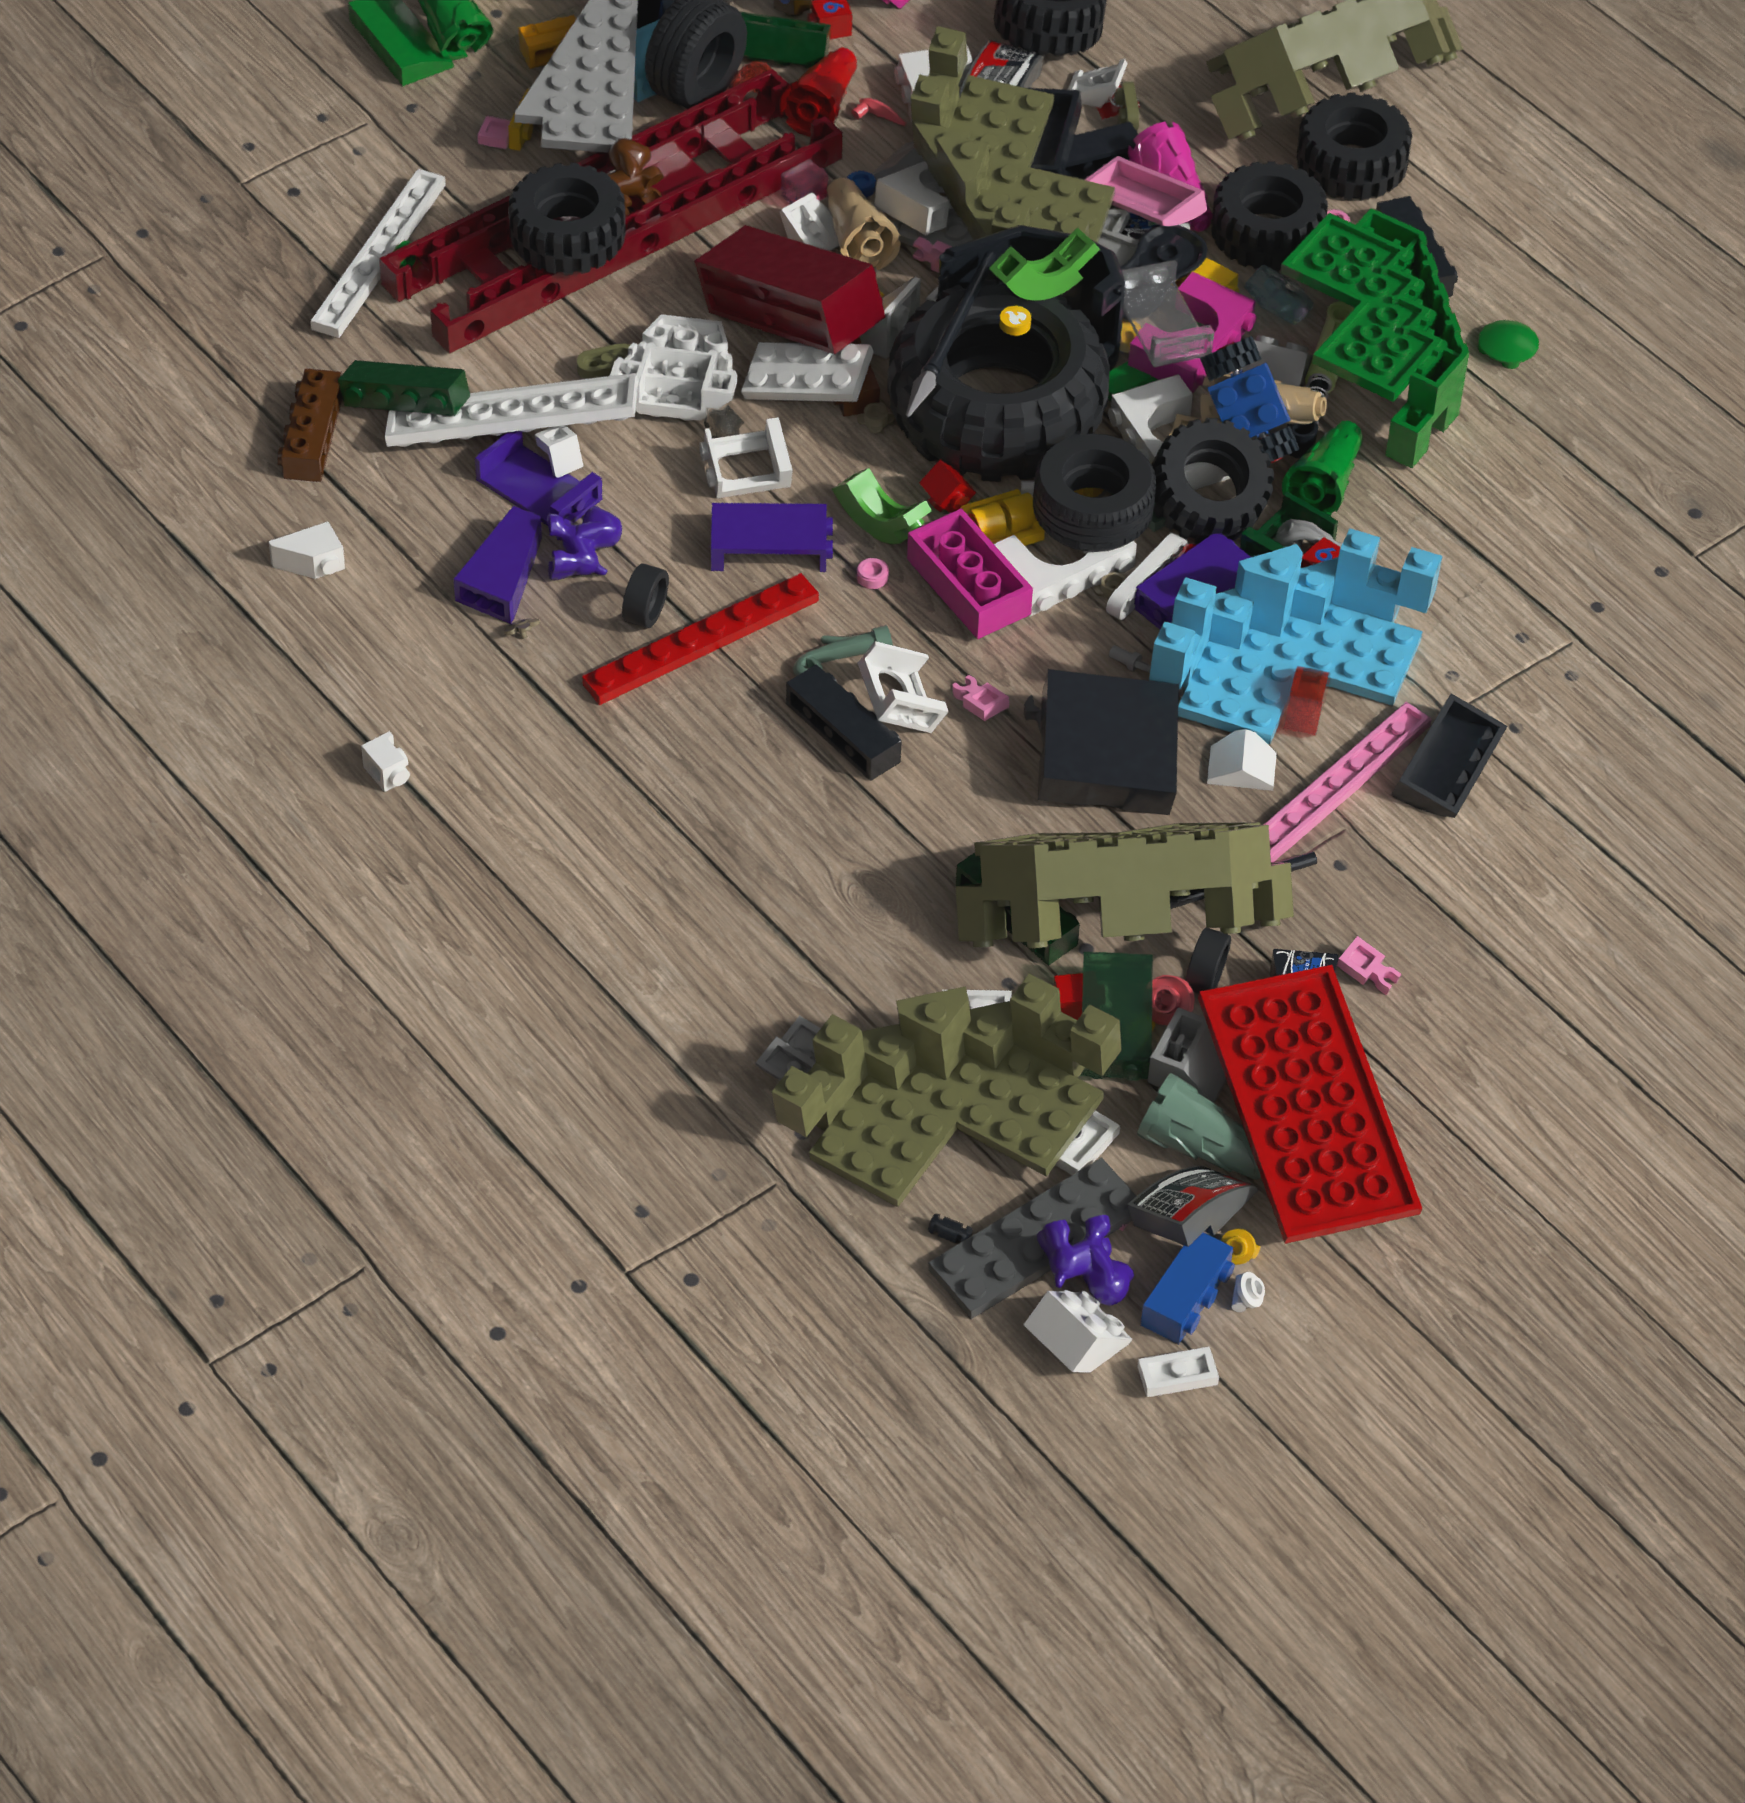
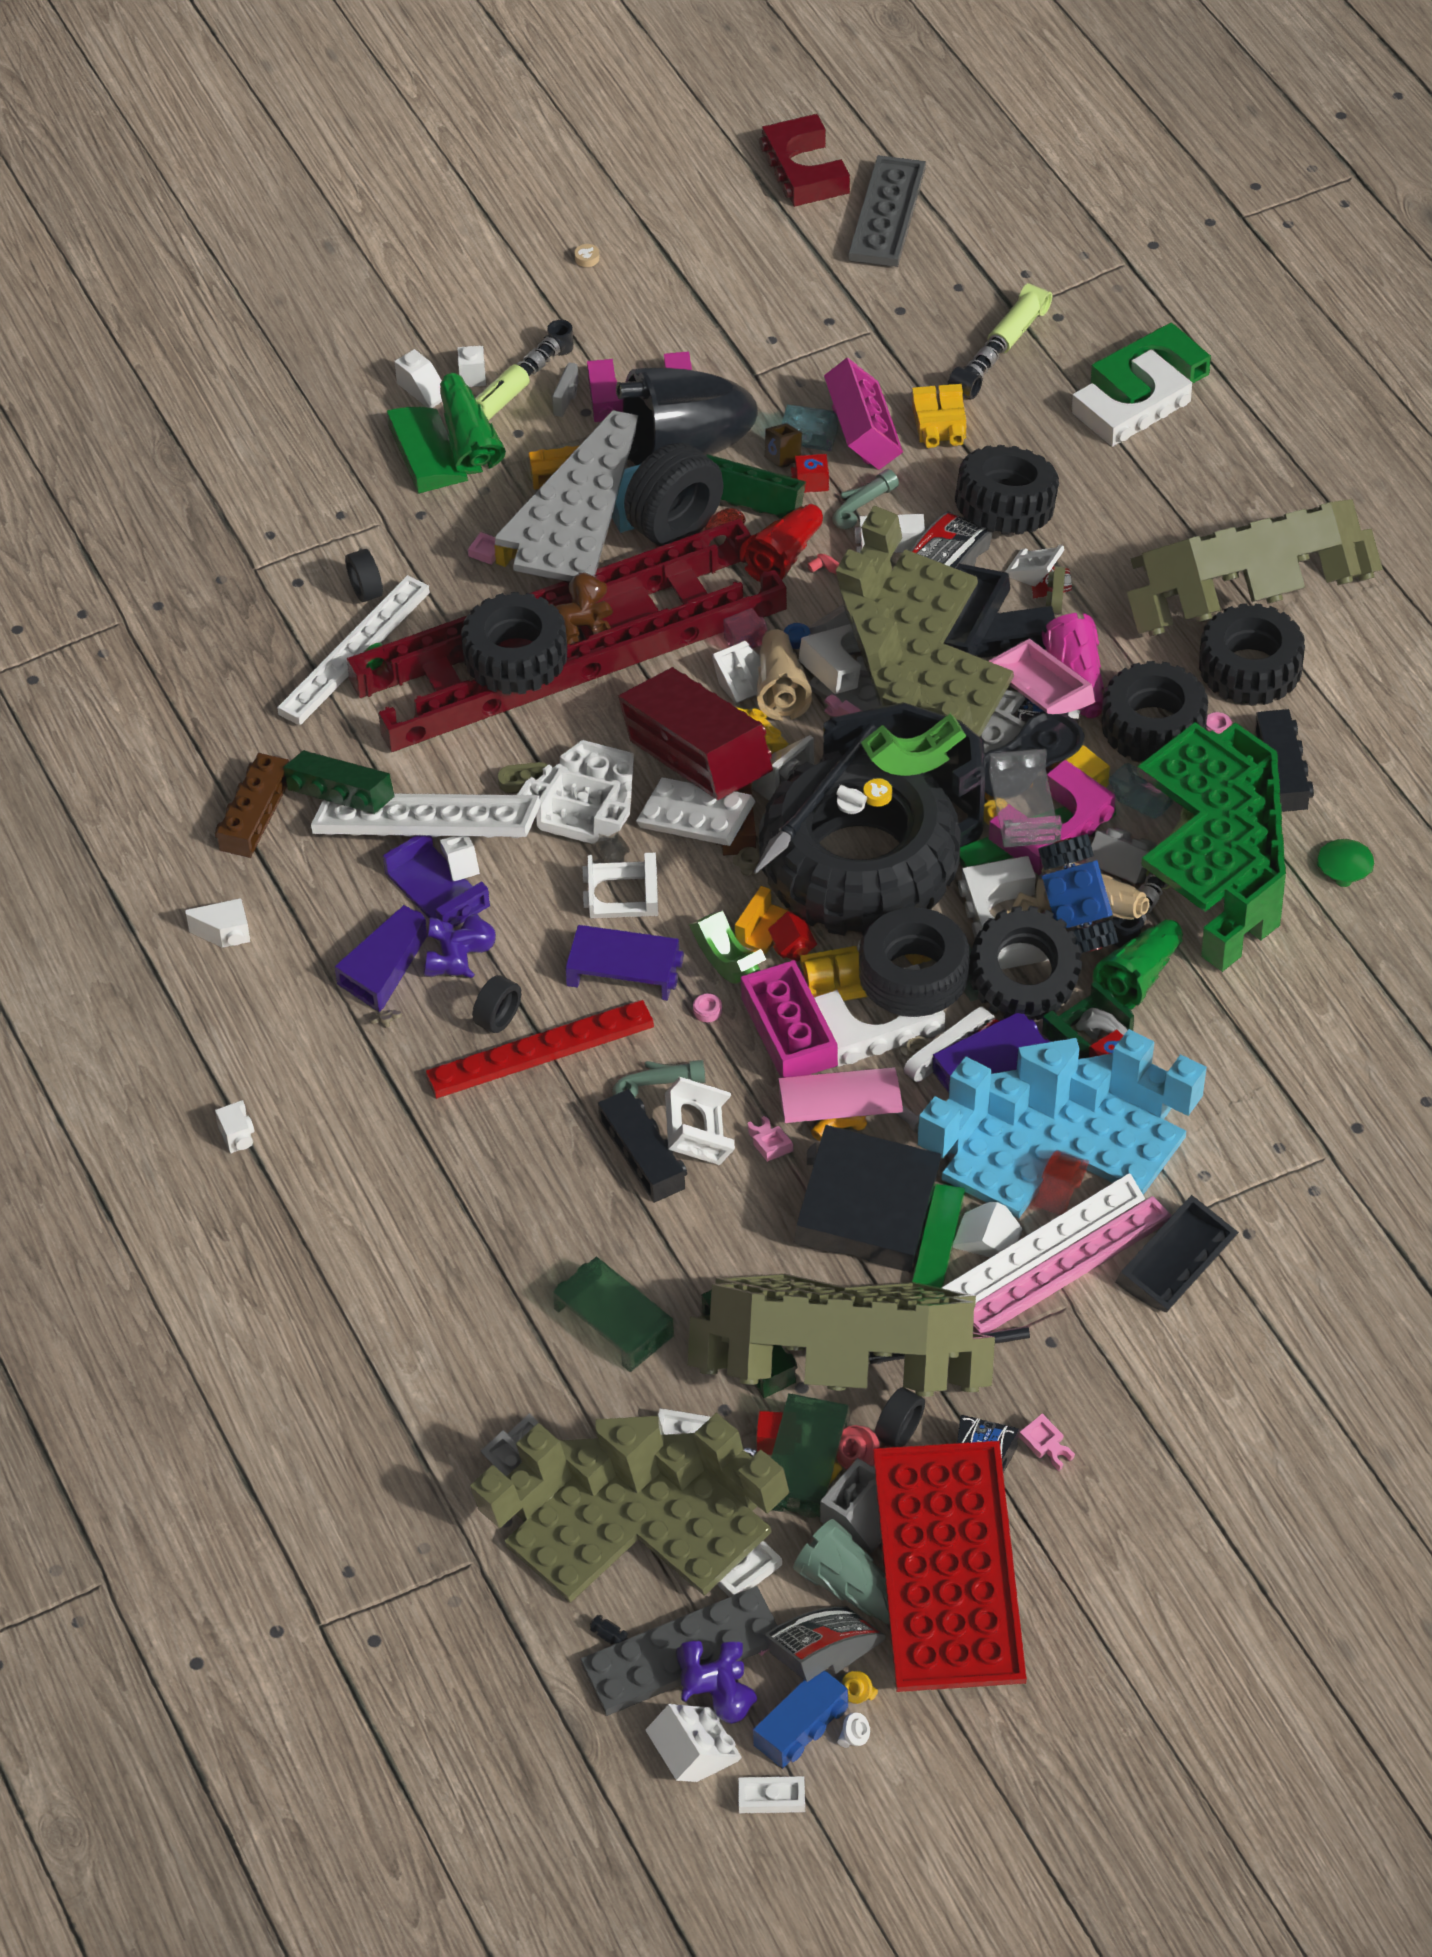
camera: 15 degrees right, 0 degrees up
none -> black tyre [345,549,383,602]
none -> clear green panel [553,1256,674,1372]
none -> light orange panel [735,886,790,954]
none -> bright pink slope [778,1067,903,1123]
none -> light orange arm [811,1116,867,1141]
none -> sand green plant [832,469,899,530]
none -> white plate [837,785,867,814]
none -> green tile [912,1184,965,1288]
none -> white plate [941,1173,1145,1302]

